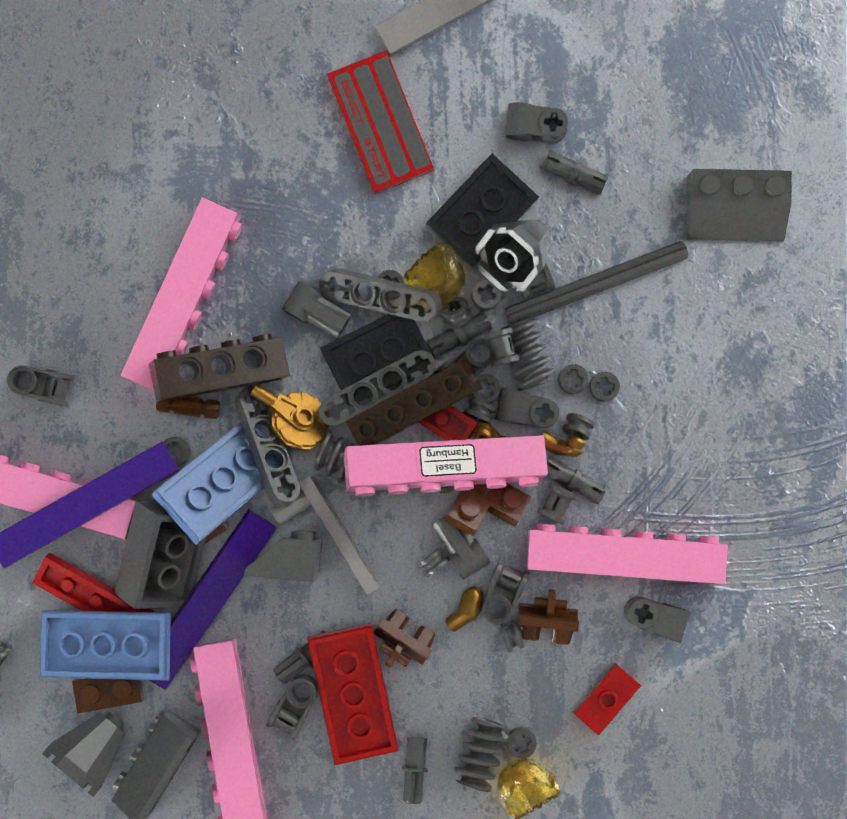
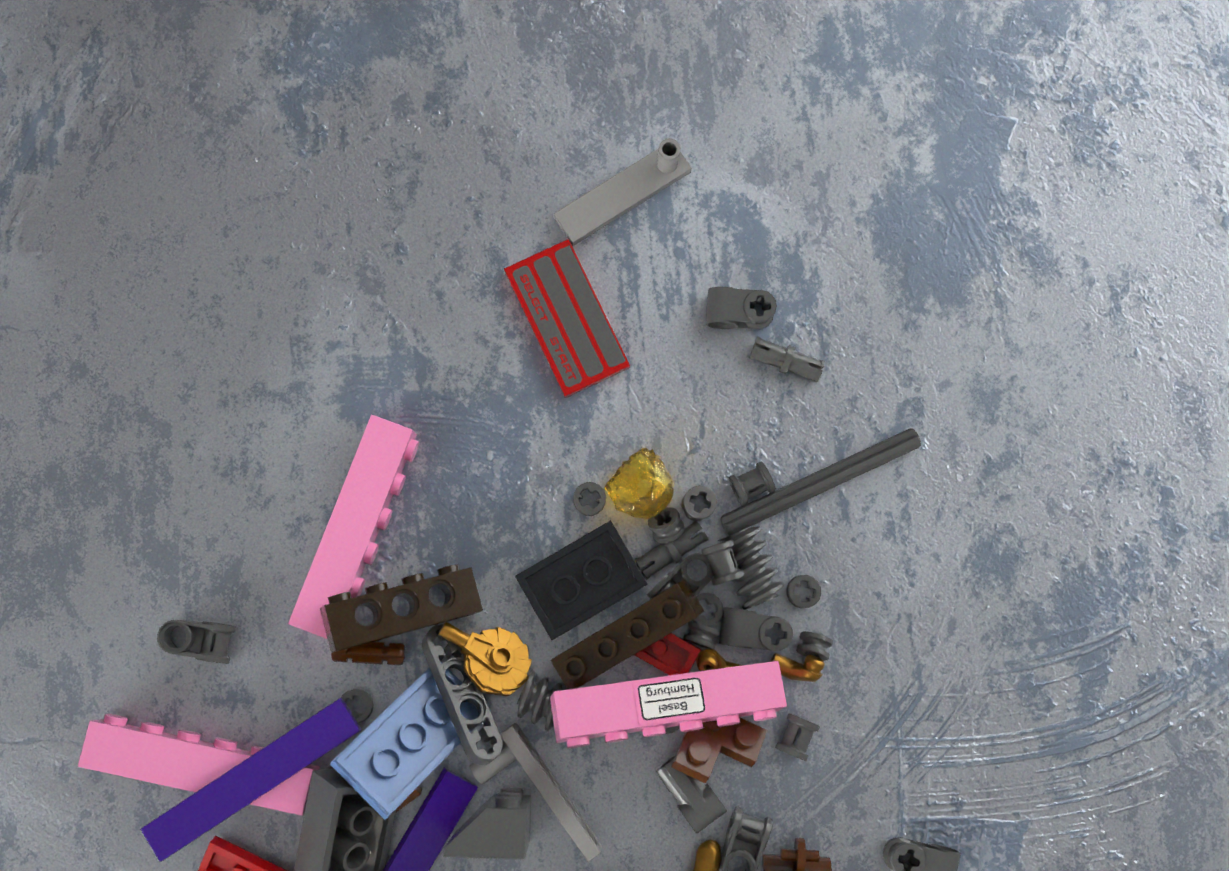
camera: 10 degrees left, 5 degrees down
dark grey piece [282,281,351,339] -> none
dark grey beam [319,269,442,322] -> none
dark grey beam [319,350,436,426] -> none
dark grey bush [418,547,450,578] -> none
black plate [426,153,539,269] -> none
dark grey cone [475,220,552,291] -> none
bright pink brick [526,524,728,584] -> none
dark grey pin [547,455,608,504] -> none
dark grey bush [589,372,620,402] -> none
dark grey slope [687,169,792,242] -> none

